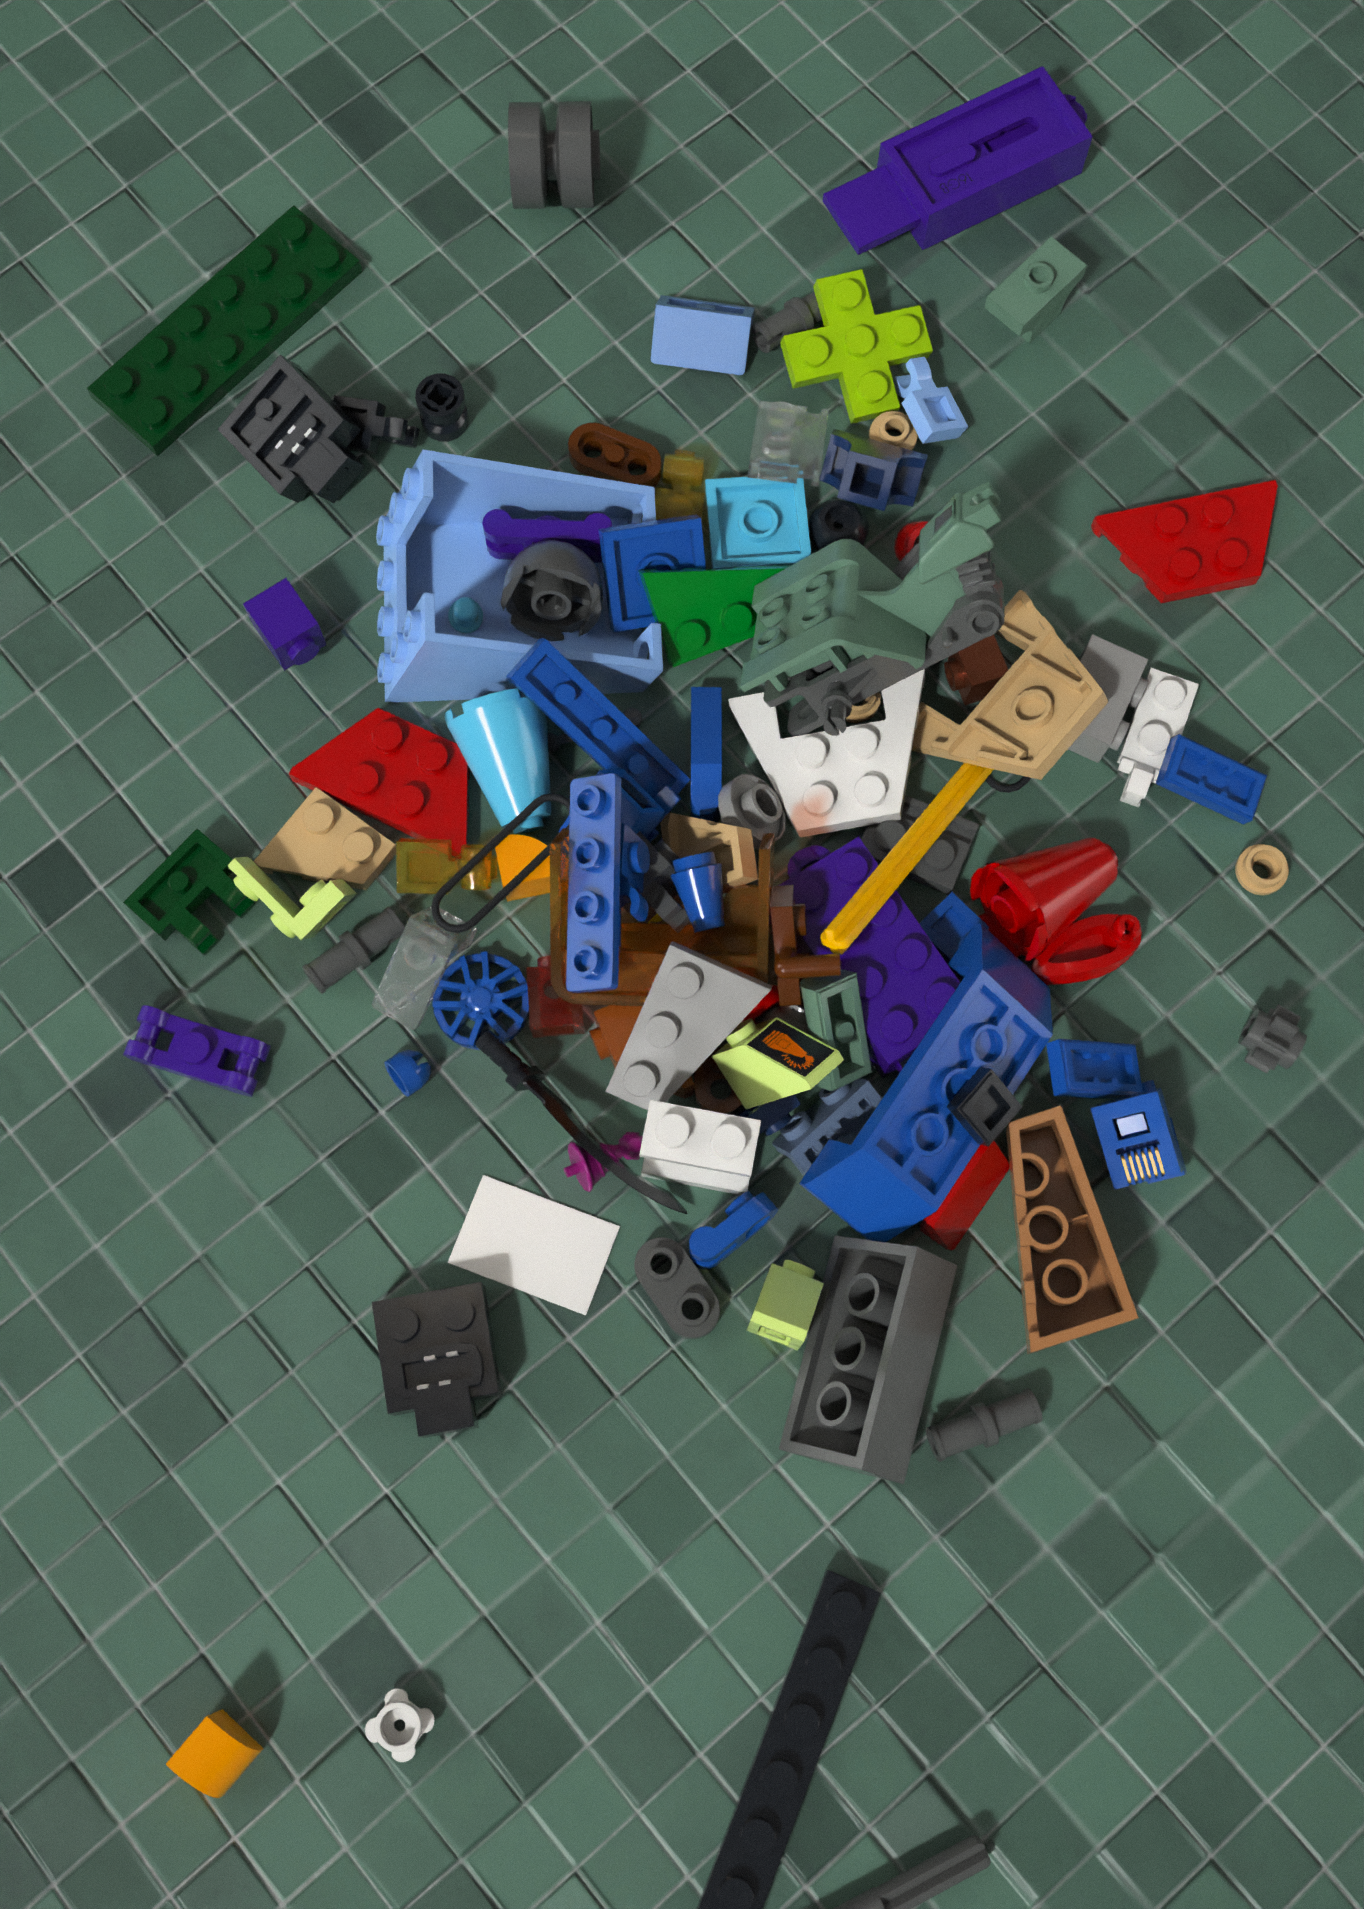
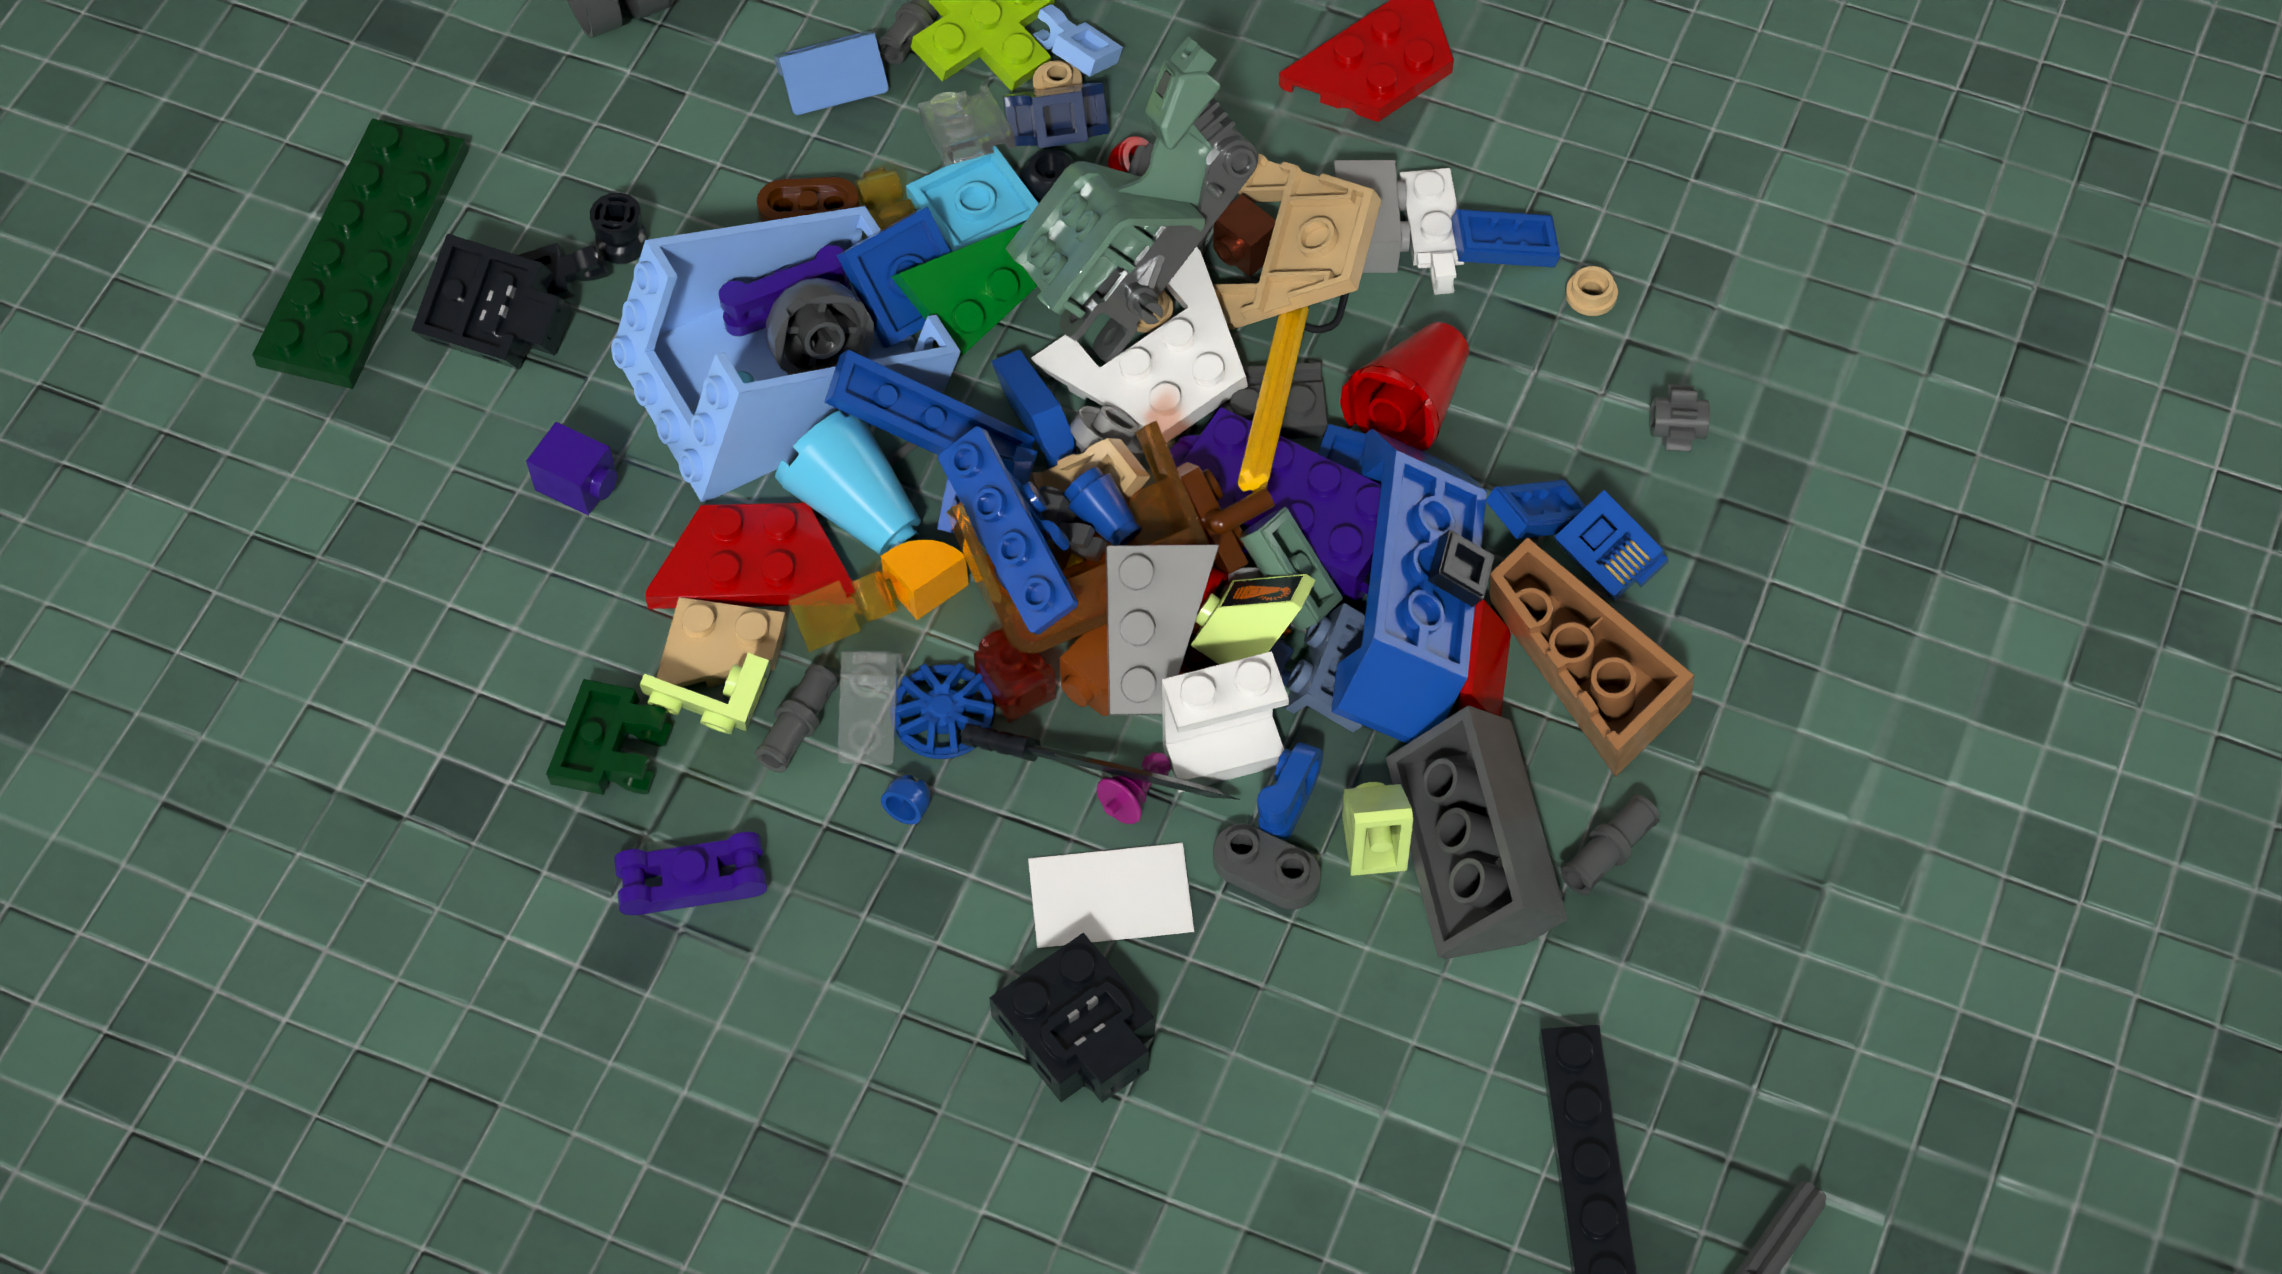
camera: 25 degrees left, 15 degrees down
black piece [431,793,570,933] -> none
red arm [1030,914,1142,985] -> none

